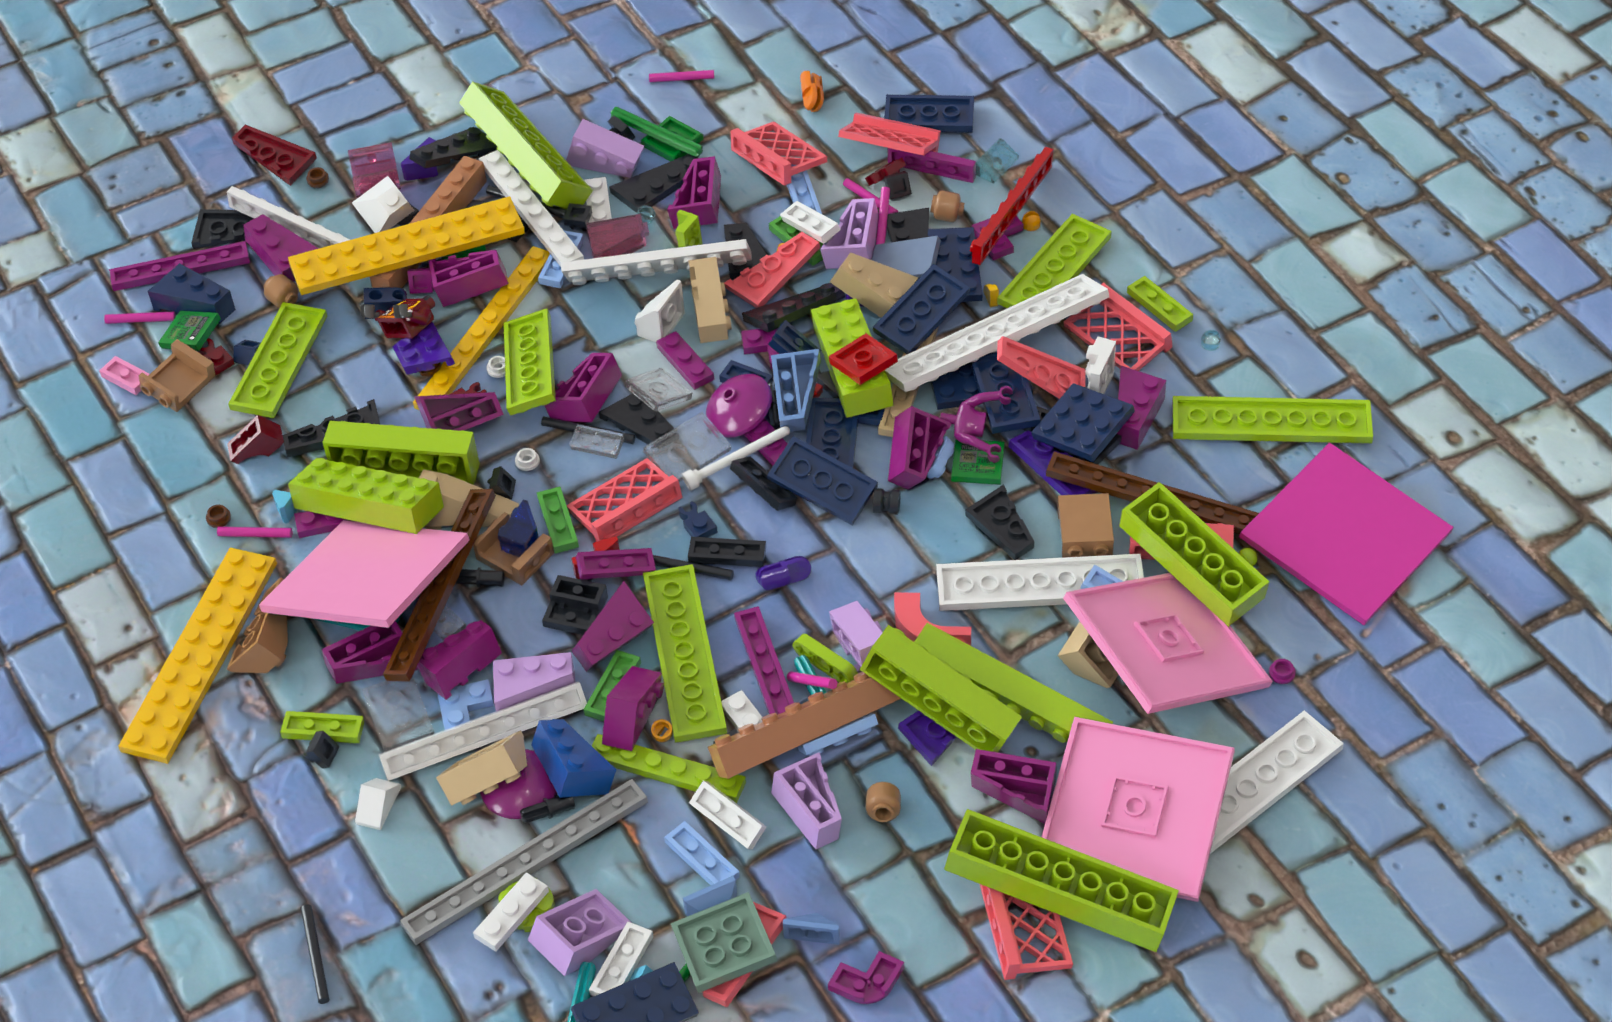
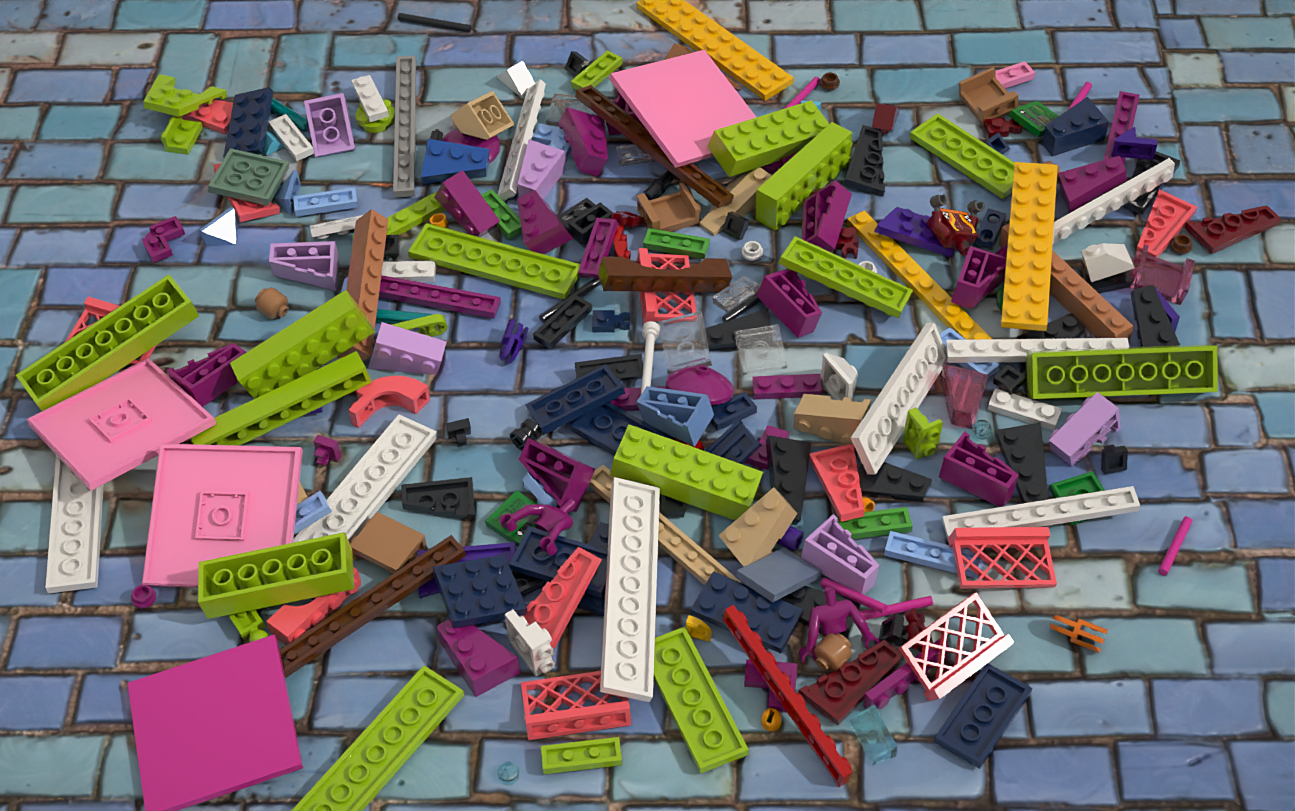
camera: 120 degrees right, 0 degrees up
clear blue slope [498,499,539,557] -> none
green axle [610,107,703,157] -> none
white plate [780,201,841,244] -> none
dark pink bar [787,671,837,689] -> none
red plate [828,333,898,385] -> none
dark blue plate [873,264,970,354] -> none
none -> magenta tile [313,435,342,466]
none -> black tile [446,418,471,447]
none -> reddish brown arch [598,257,732,292]
none -> dark red plate [611,211,644,228]
none -> magenta piece [798,587,880,664]
none -> dark red wing [799,640,904,725]
none -> white plate [942,486,1140,541]
none -> dark purple slope [1111,127,1157,160]
none -> coral wing [1136,189,1197,261]

